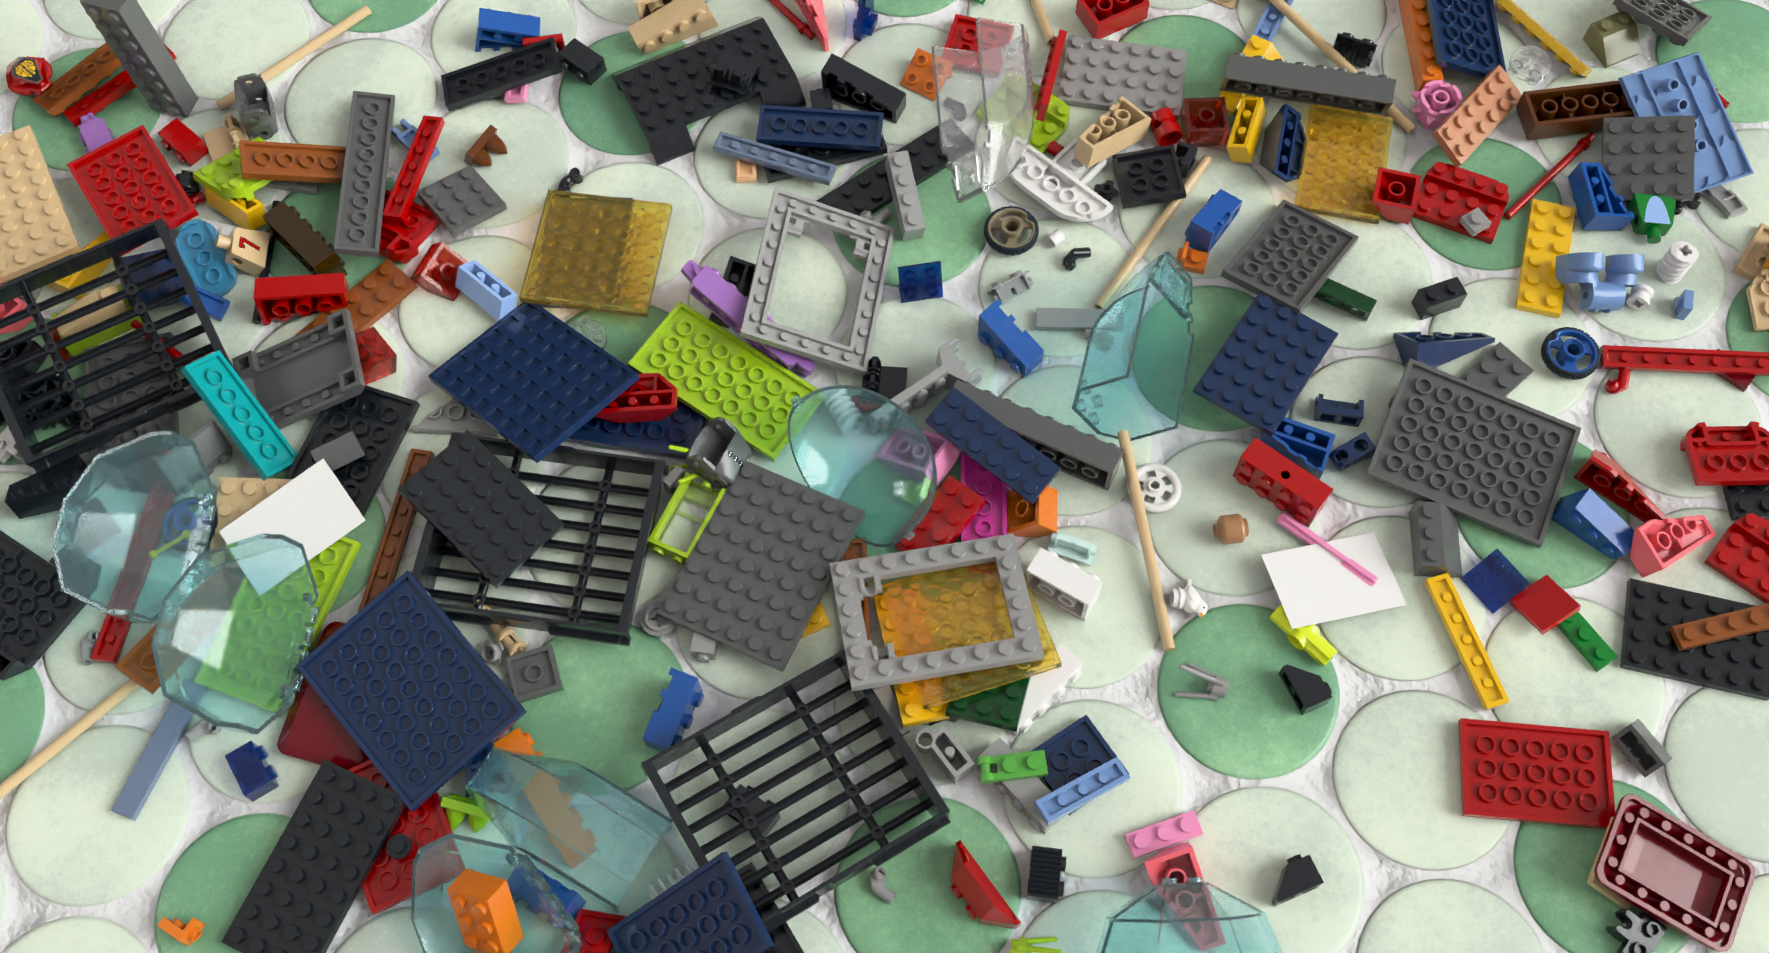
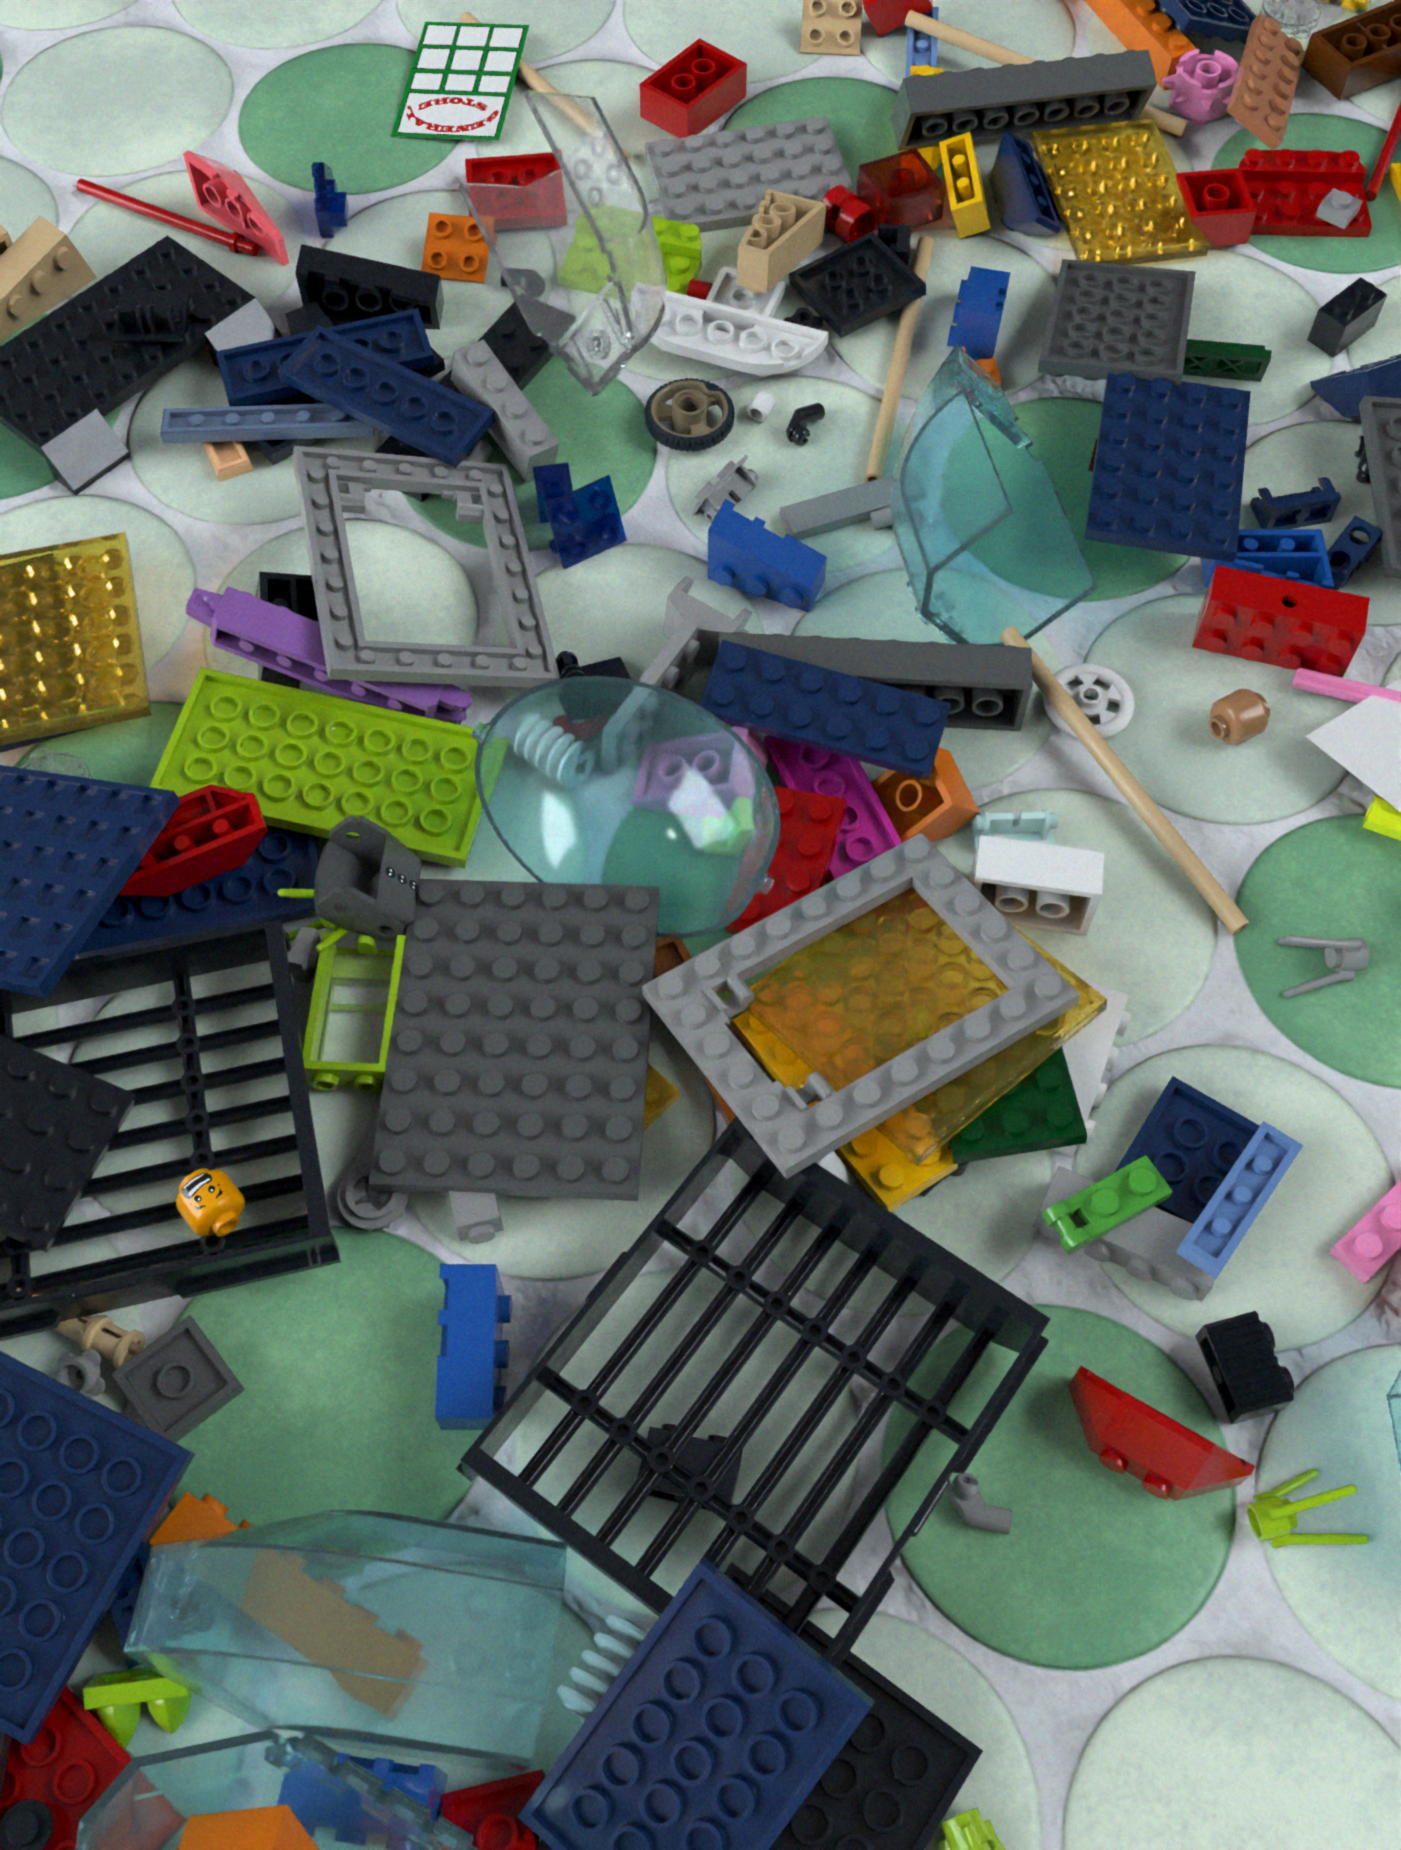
camera: 25 degrees left, 5 degrees down
light grey hinge [916,725,975,785] -> none
red plate [1034,29,1067,122] -> none
white animal [1170,579,1208,617] -> none
black hinge [1333,32,1377,68] -> none
none -> light orange head [175,1168,245,1237]
none -> dark blue plate [277,325,495,468]
none -> clear blue brick [532,462,575,523]

